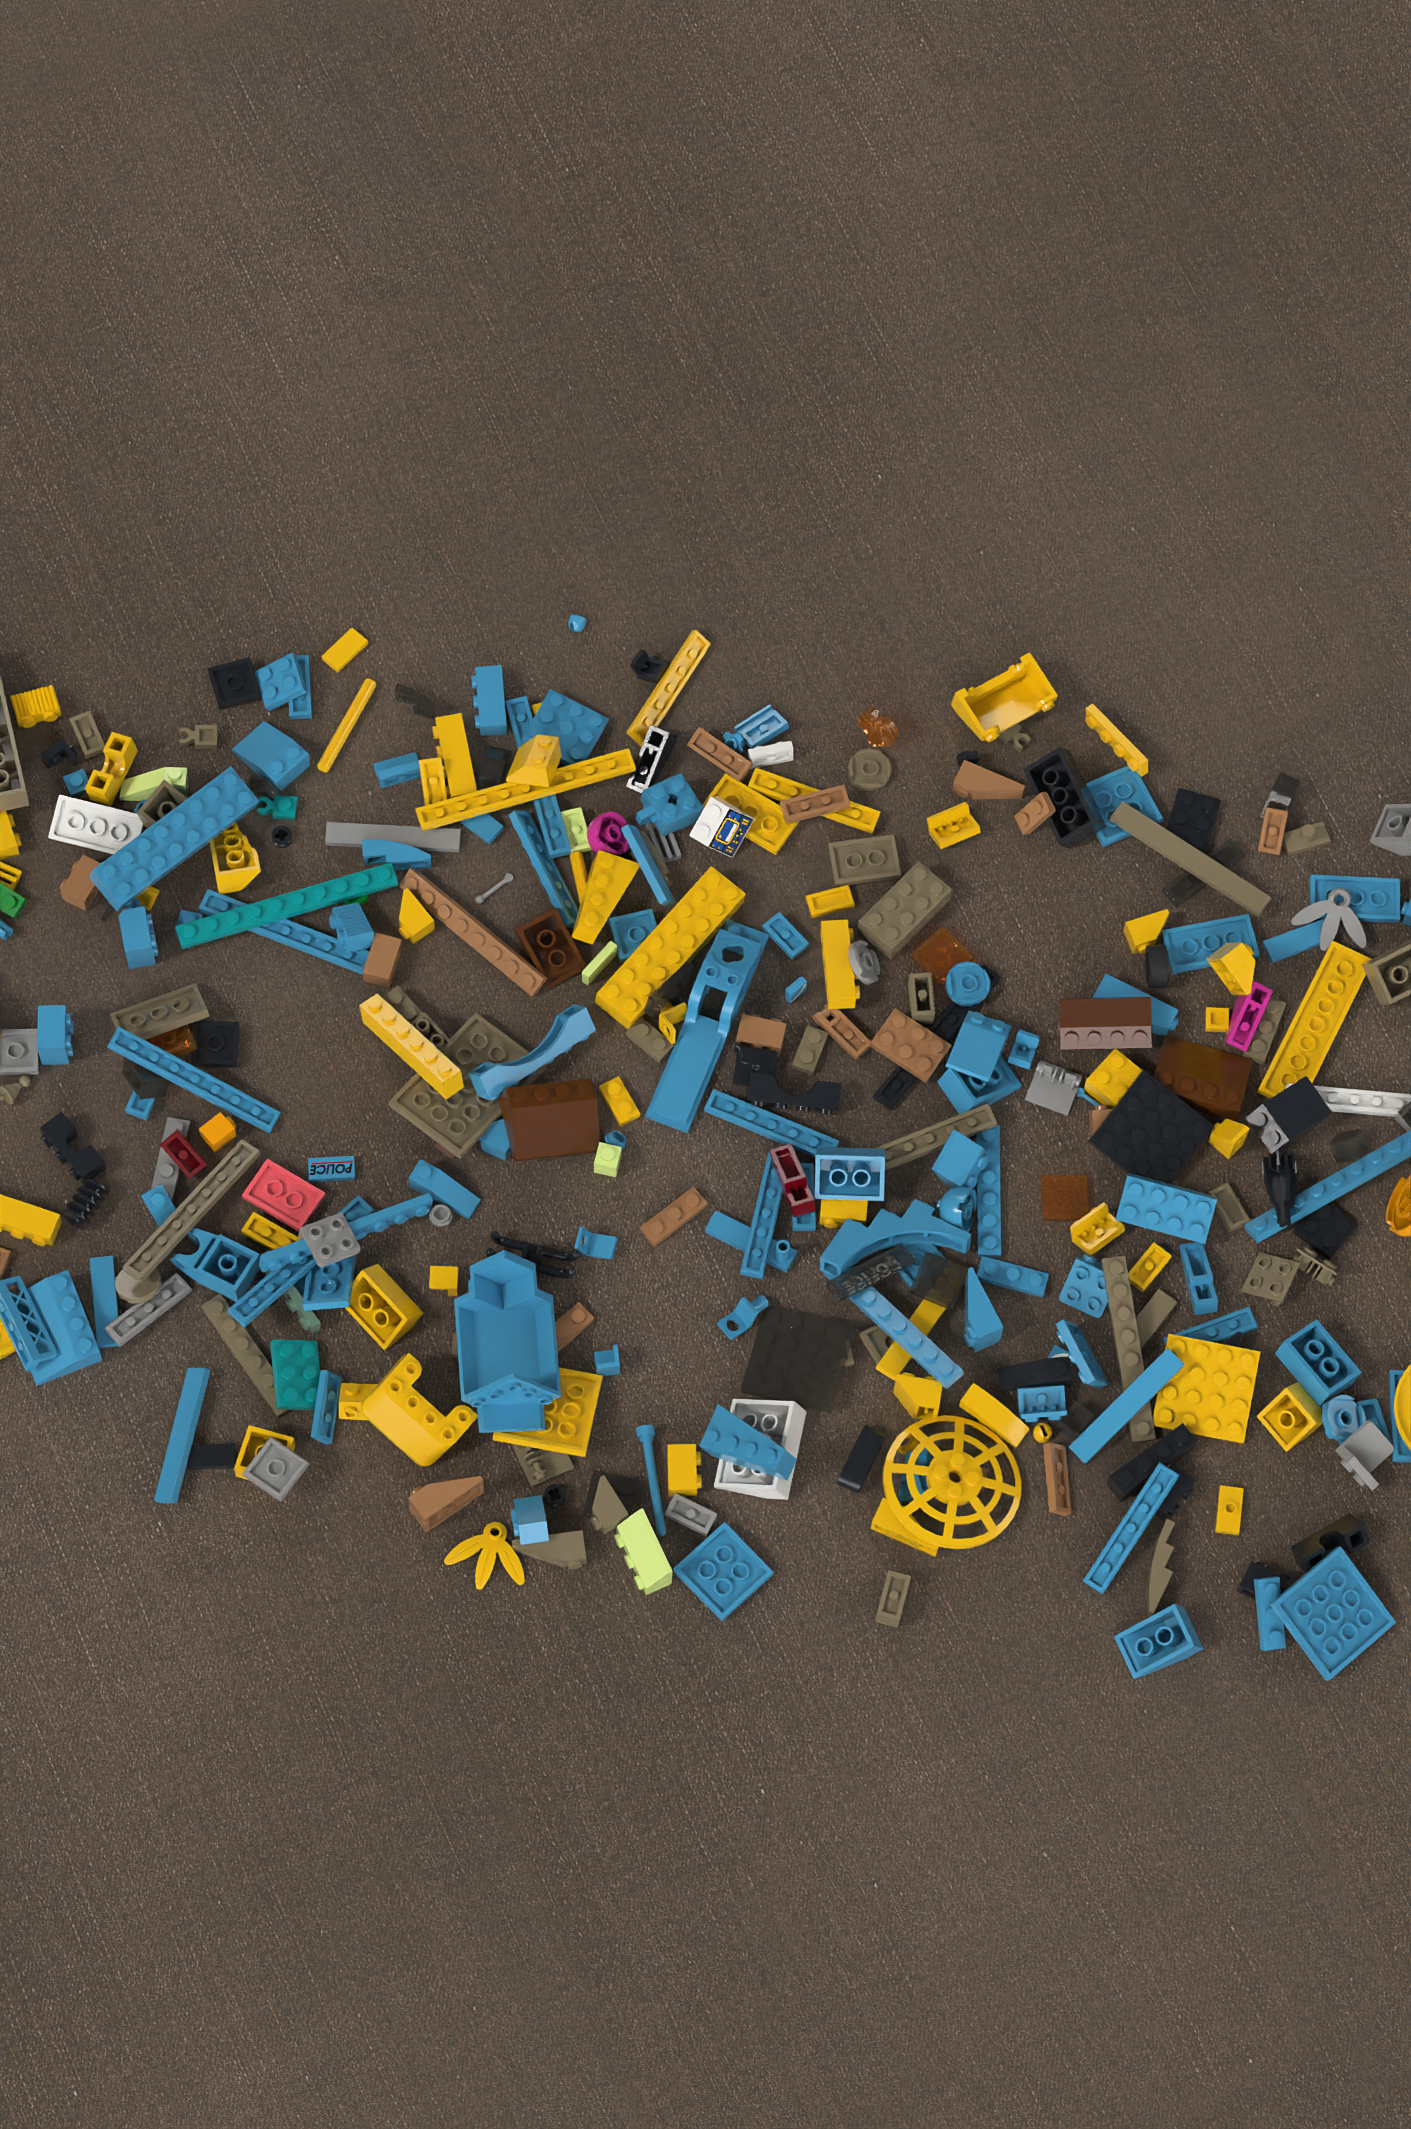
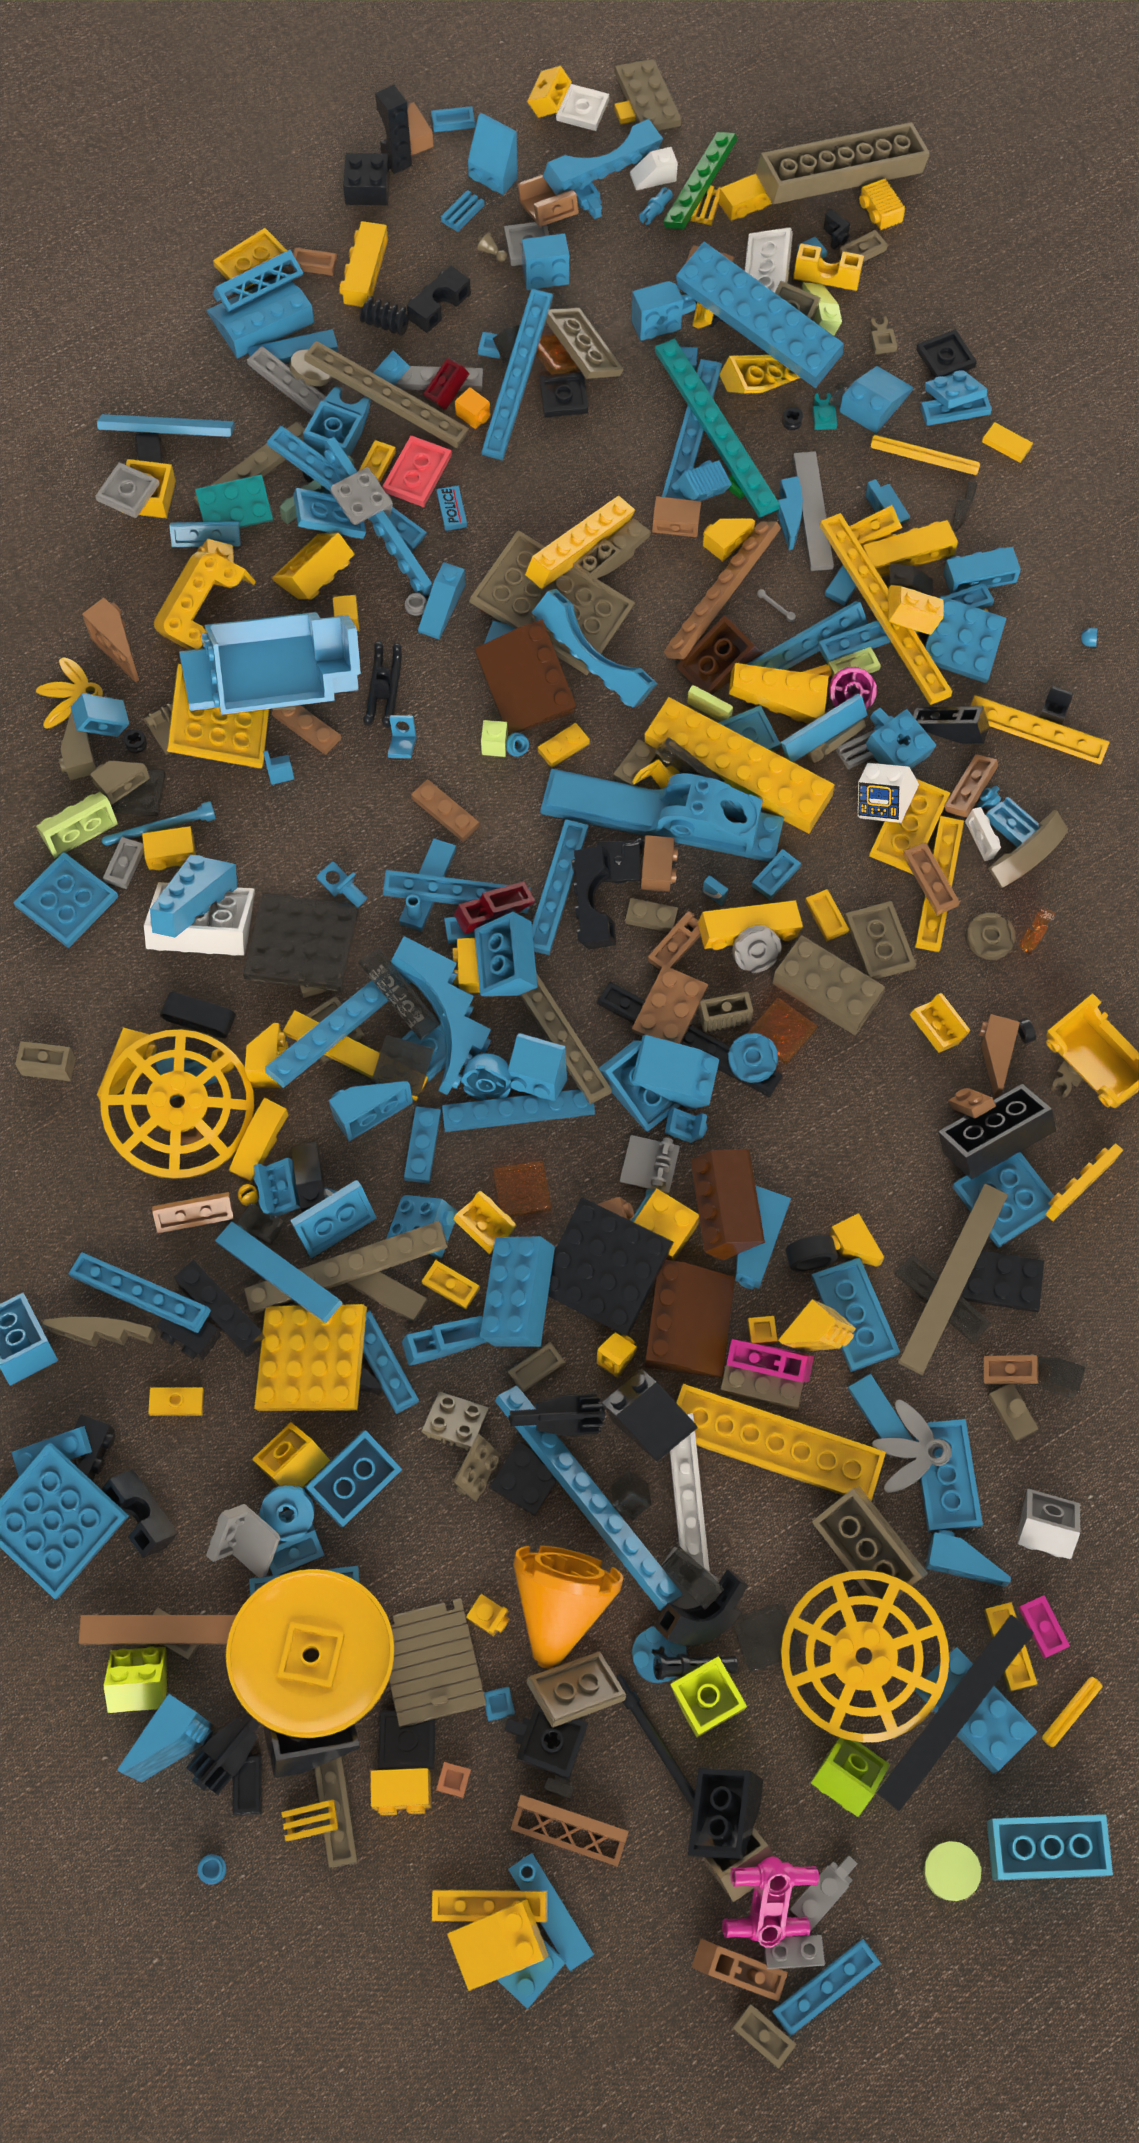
camera: 85 degrees right, 0 degrees up
none -> dark tan slope [988,810,1068,888]

